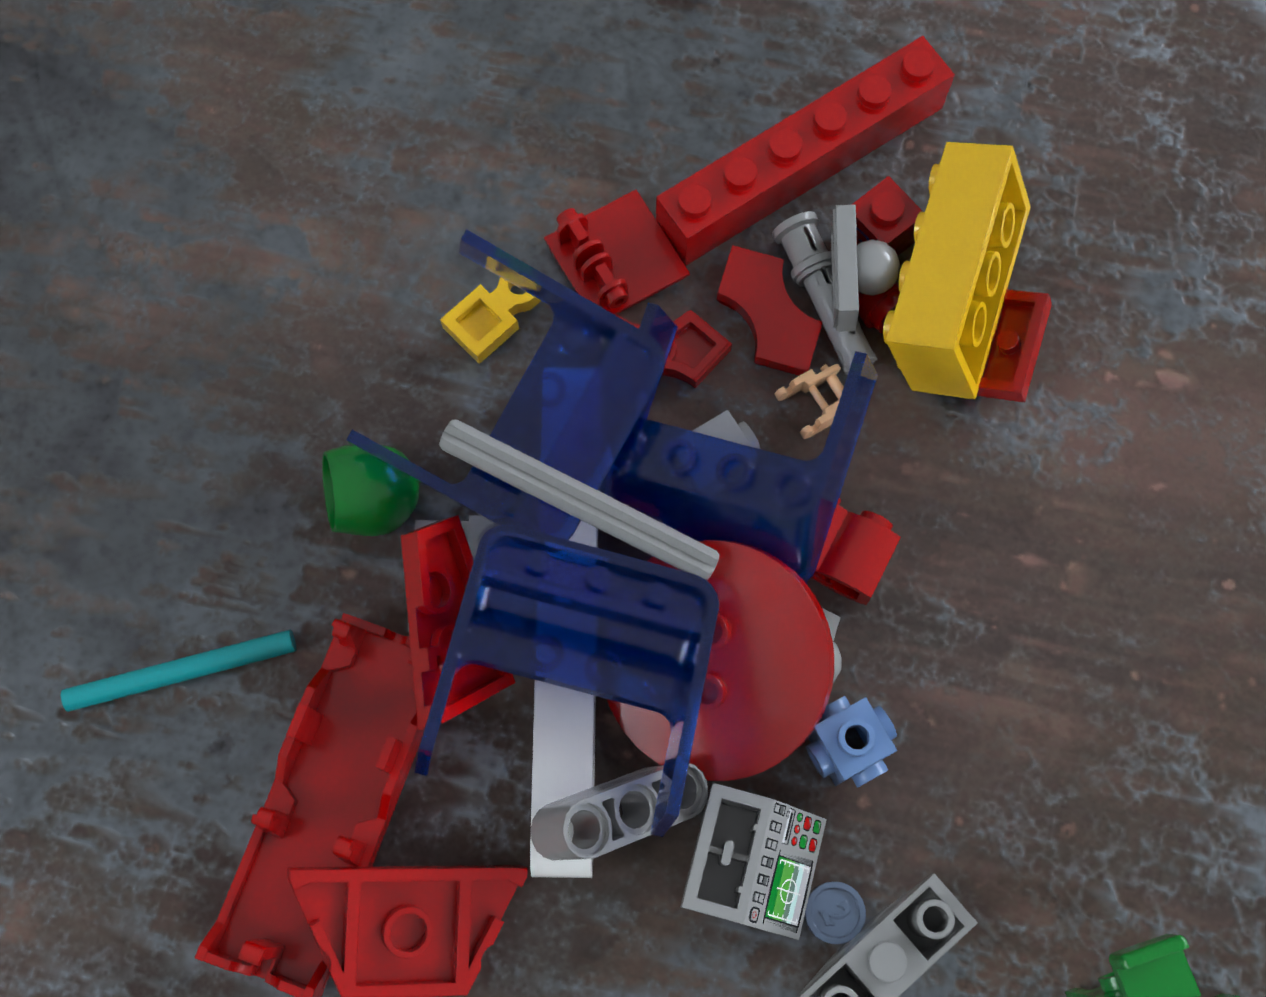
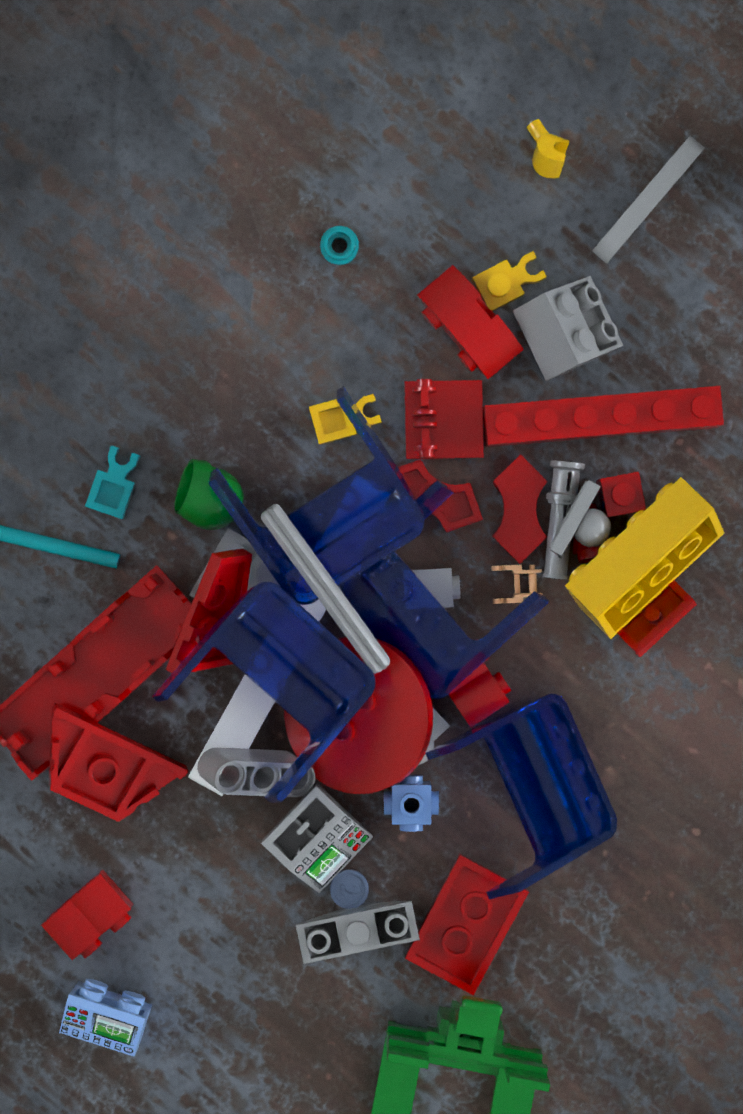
camera: 25 degrees right, 15 degrees up
none -> teal plate [85,445,140,519]
none -> teal plate [320,226,359,265]
none -> red plate [404,854,529,996]
none -> red brick [417,265,524,379]
none -> clear blue windscreen [425,694,617,900]
none -> yellow plate [472,251,547,311]
none -> light grey slope [513,276,623,381]

